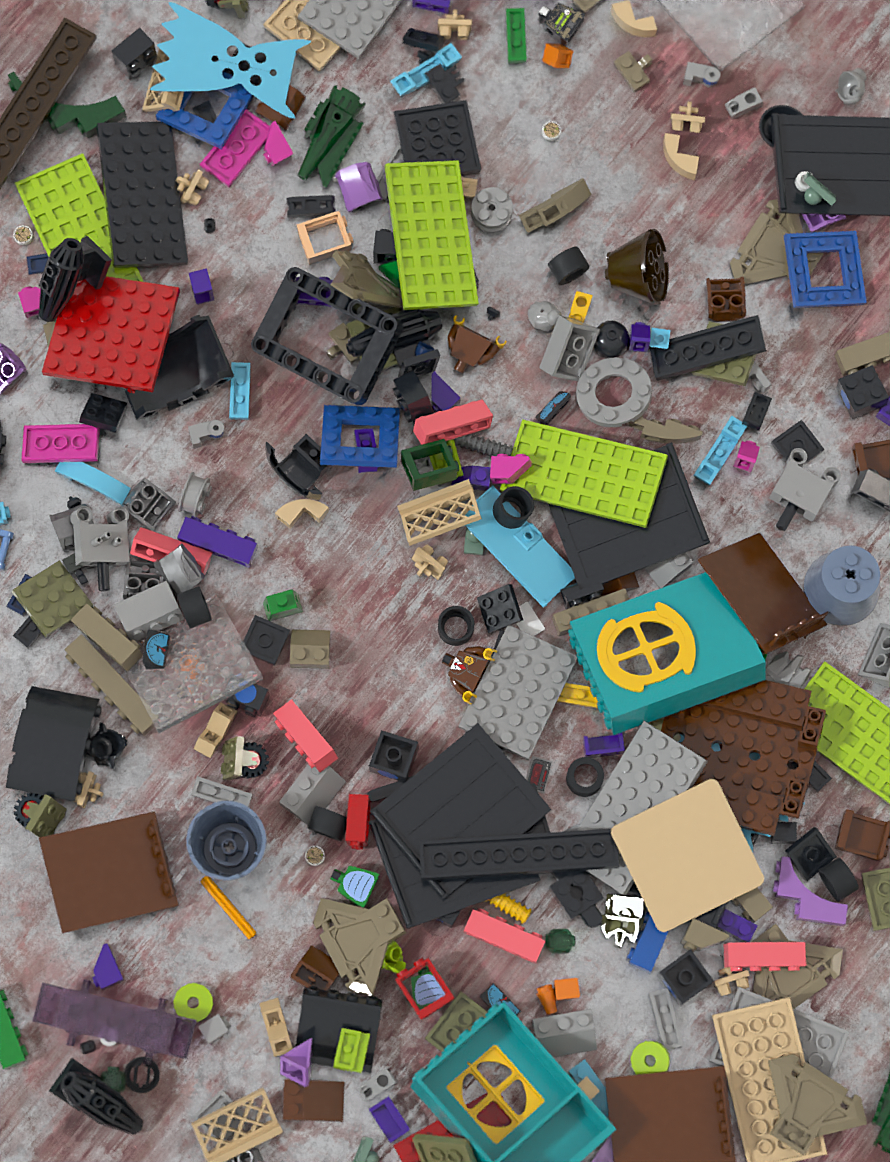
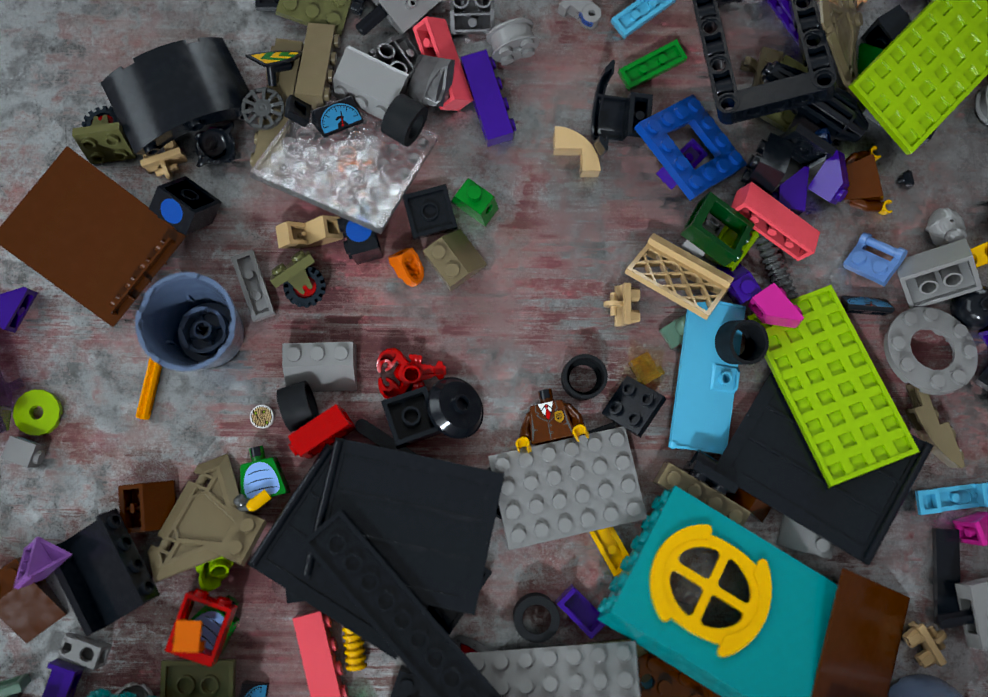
camera: 50 degrees right, 5 degrees up
tan brick [259,998,293,1057] -> none
coral brick [273,699,338,772] -> none
lime plate [333,1028,370,1074] -> none
white sticker [516,602,545,636] -> none
sticker [526,756,553,793] -> none
none -> black brick [149,176,222,236]
none -> orange panel [173,619,205,653]
none -> arm [233,489,271,511]
none -> dark grey wheel [241,87,285,130]
none -> black shield [245,51,302,86]
none -> black plate [284,95,311,127]
none -> red animal [376,348,446,399]
none -> orange rock [388,247,424,287]
none -> black piece [427,377,483,439]
none -> green plate [618,39,688,91]
none -> clear yellow panel [628,352,665,385]
none -> dark purple slope [807,149,849,205]
none -> medium blue plate [843,232,908,287]
none -> tan hips [902,621,947,668]
none -> black tile [932,528,960,624]

